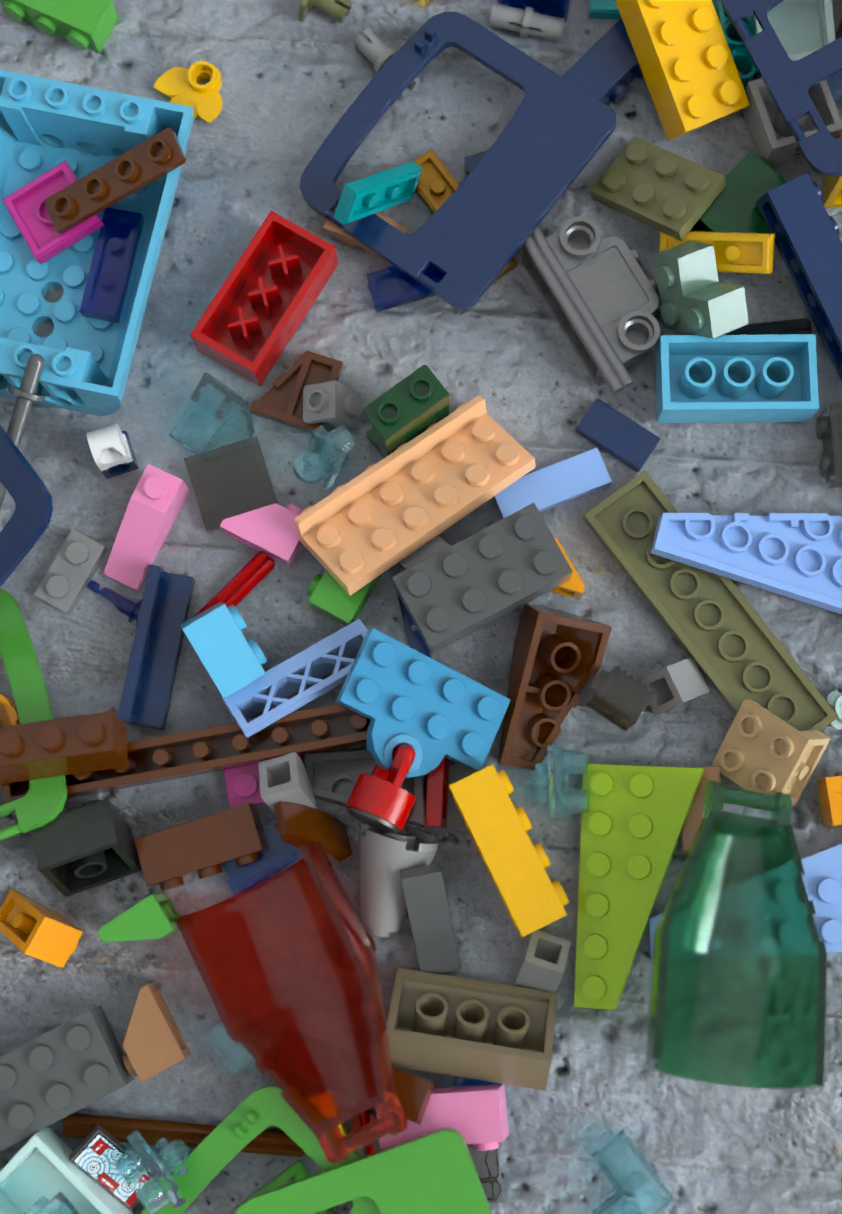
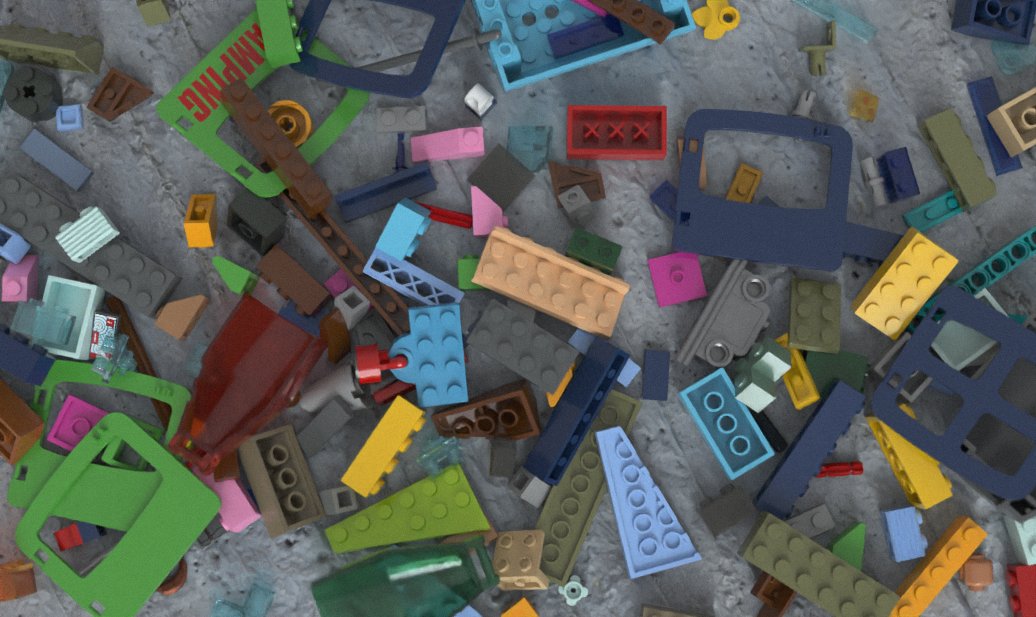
camera: 55 degrees right, 5 degrees up
clear light blue hips [293,424,356,490] -> none
teal tile [333,162,423,225] -> none
none -> dark blue brick [523,336,630,486]
none -> dark pink plate [647,252,707,308]

